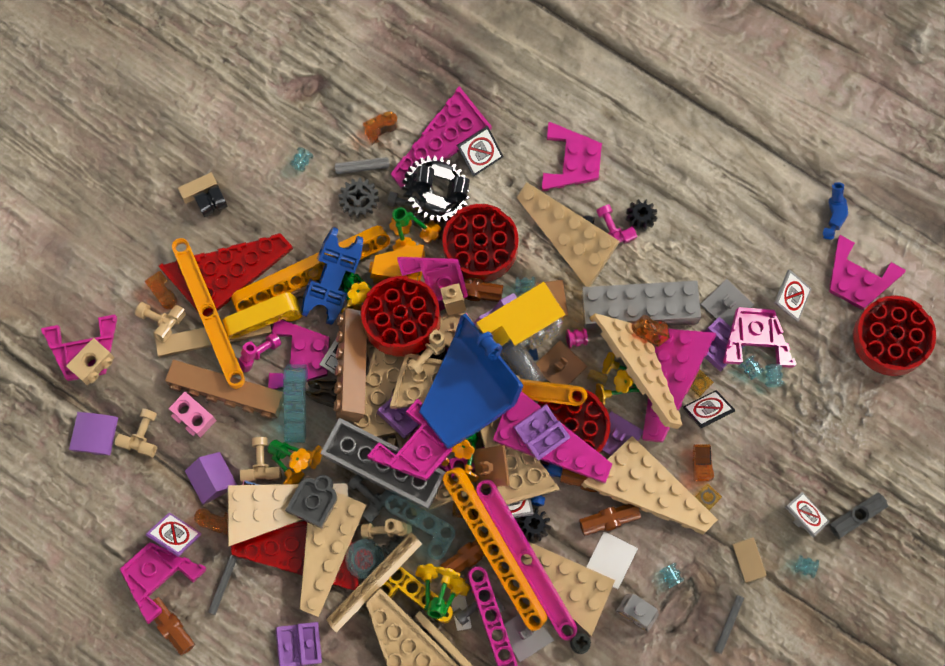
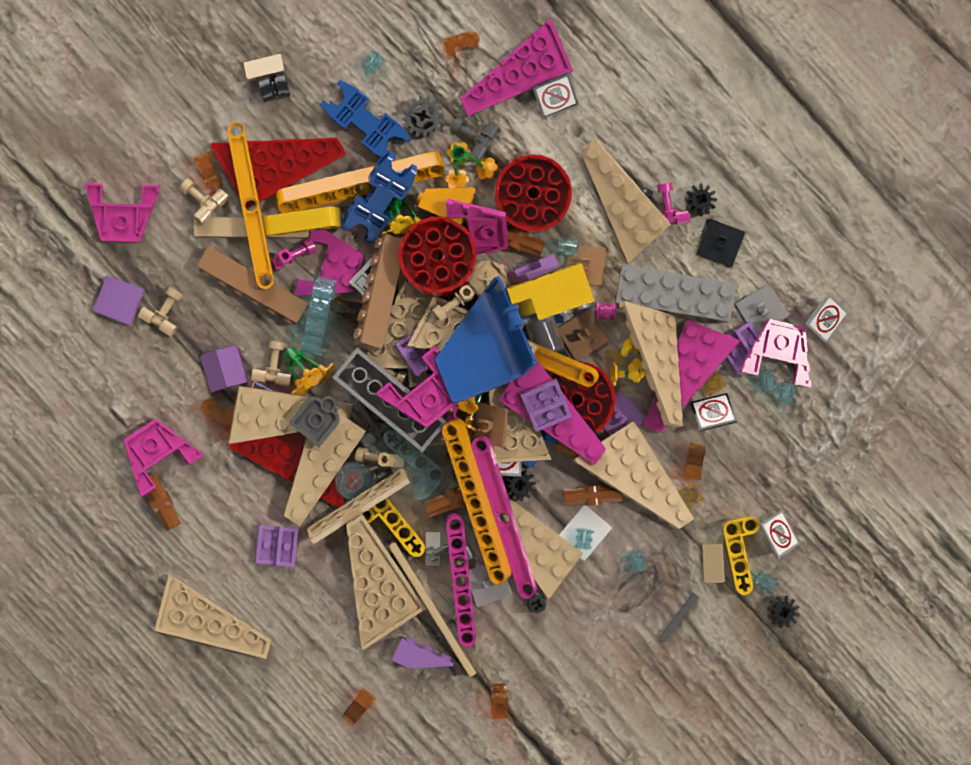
camera: 10 degrees right, 15 degrees up
tan brick [66,338,115,386] -> none
piece [146,512,201,557] -> none
bright pink brick [169,392,216,438] -> none
dark grey bar [208,555,237,615] -> none
light grey axle [335,157,389,174] -> none
black piece [402,155,470,224] -> none
plant [415,564,470,619] -> none
tan brick [440,283,467,316] -> none
dark pink wing [542,122,602,191] -> none
light grey torso [616,594,659,632] -> none
clear orange leg [632,315,670,347] -> none
blue arm [823,182,848,240] -> none
dark pink wing [829,235,906,310] -> none
dark grey piece [829,492,888,539] -> none
red brick [853,295,936,376] -> none
none -> blue piece [320,80,412,161]
none -> clear light blue bush [574,528,595,549]
none -> black piece [696,219,745,268]
none -> yellow beam [722,516,759,595]
none -> black gear [767,595,800,628]

